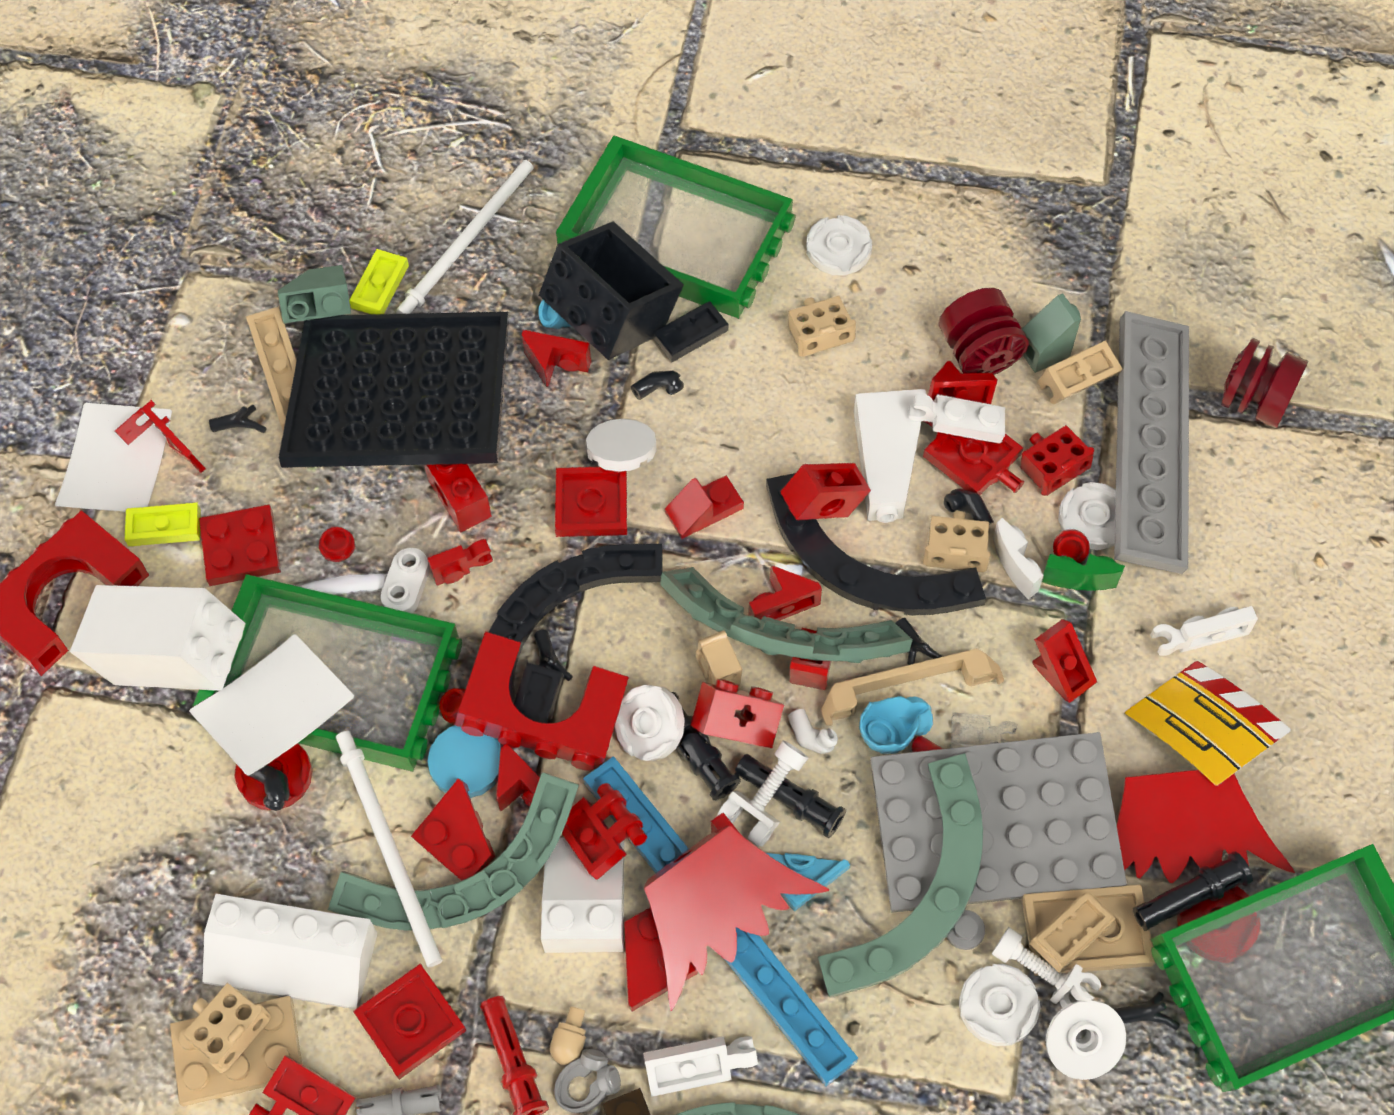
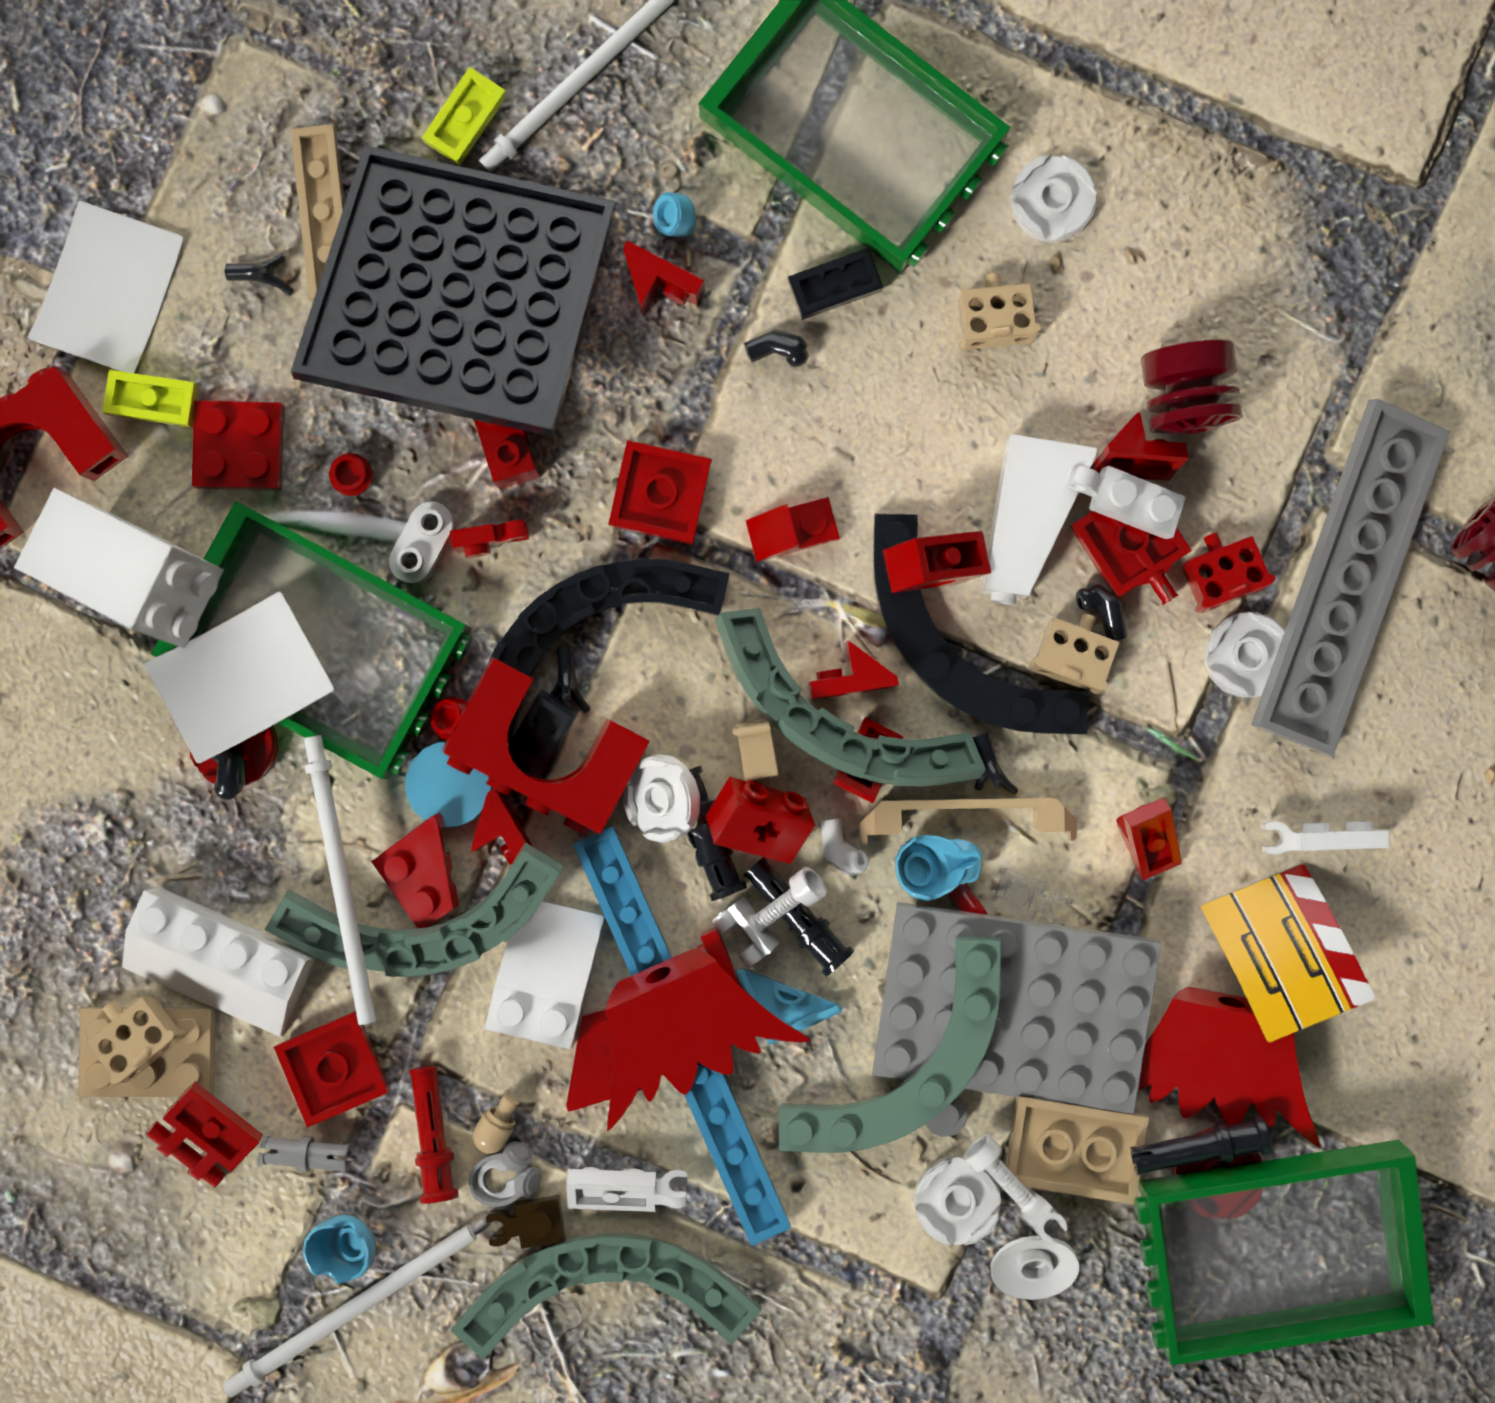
camera: 15 degrees right, 25 degrees up
red piece [115,400,206,473] -> none
sand green slope [278,265,351,324] -> none
black container [538,221,684,360] -> none
red plate [562,783,647,880] -> none
white tile [586,419,657,472] -> none
white slope [993,518,1044,600] -> none
sand green slope [1022,293,1081,373] -> none
tan plate [1030,890,1116,973] -> none
tan hinge [1037,340,1123,404] -> none
green slope [1042,554,1125,591] -> none
red plate [1053,529,1090,563] -> none
black bar [1114,991,1180,1030] -> none

